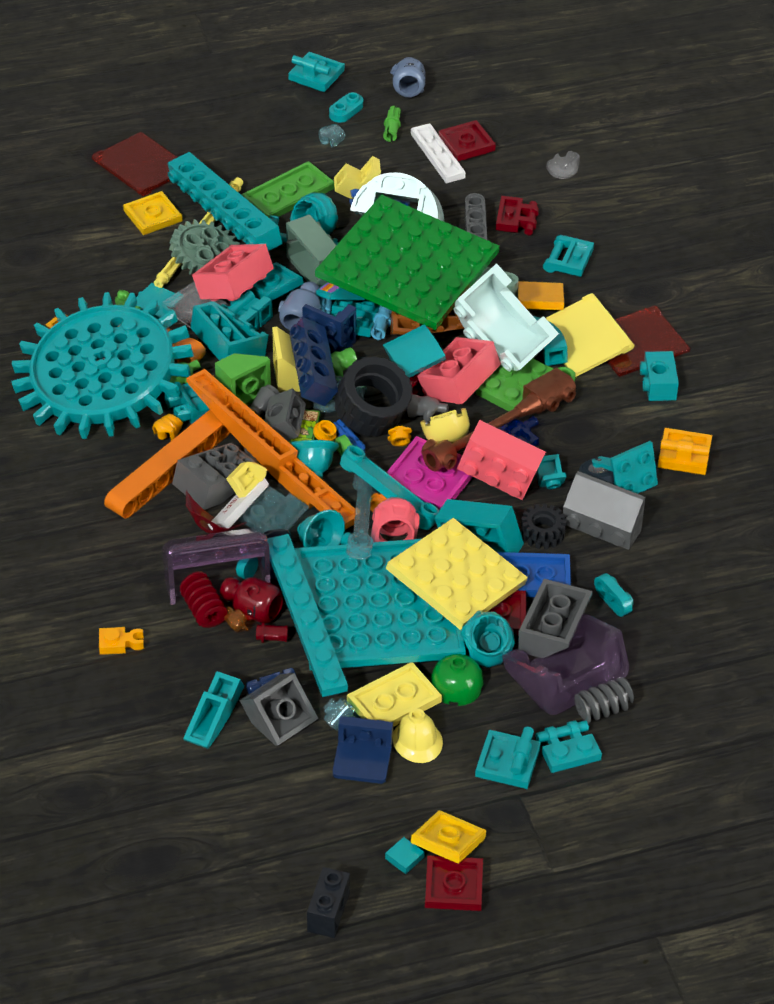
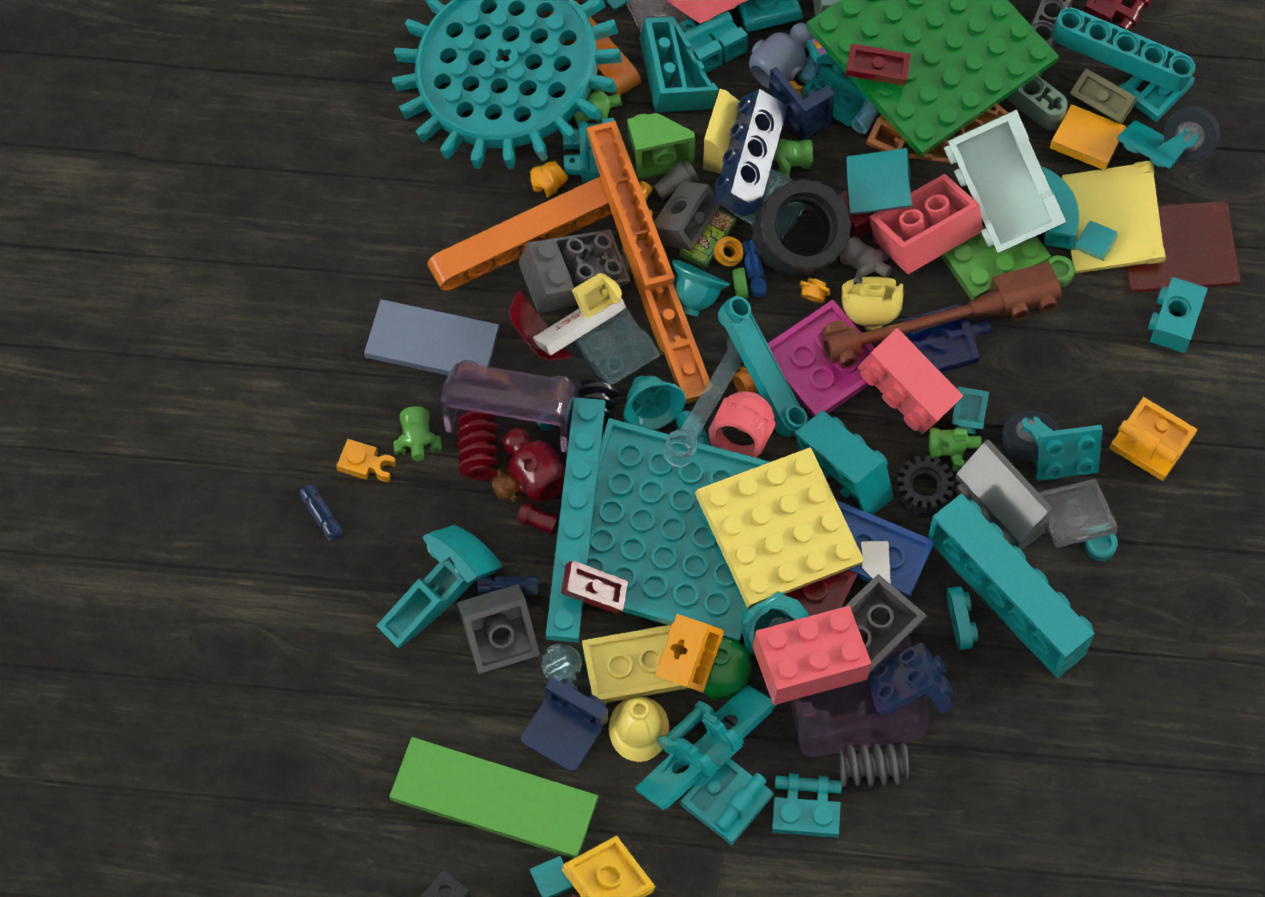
camera: 25 degrees right, 20 degrees up
none -> dark blue axle [299,484,342,541]
none -> sand blue tile [364,299,500,383]
none -> bright green tile [389,737,598,858]
none -> bright green piece [393,406,442,461]
none -> teal slope [422,525,503,584]
none -> plate [561,560,628,614]
none -> teal piece [635,684,777,810]
none -> light orange brick [655,614,724,693]
none -> coral brick [753,605,872,705]
none -> dark red plate [845,43,911,86]
none -> white sticker [861,541,891,584]
none -> dark blue bracket [867,642,953,716]
none -> teal brick [928,493,1095,679]
none -> bright green piece [929,428,981,472]
none -> clear plate [1038,479,1118,548]
none -> teal beam [1052,7,1195,92]
none -> olive plate [1070,68,1138,124]
none -> teal tile [1075,220,1118,261]
none -> teal tile [1084,528,1118,561]
none -> plate [1117,107,1220,169]

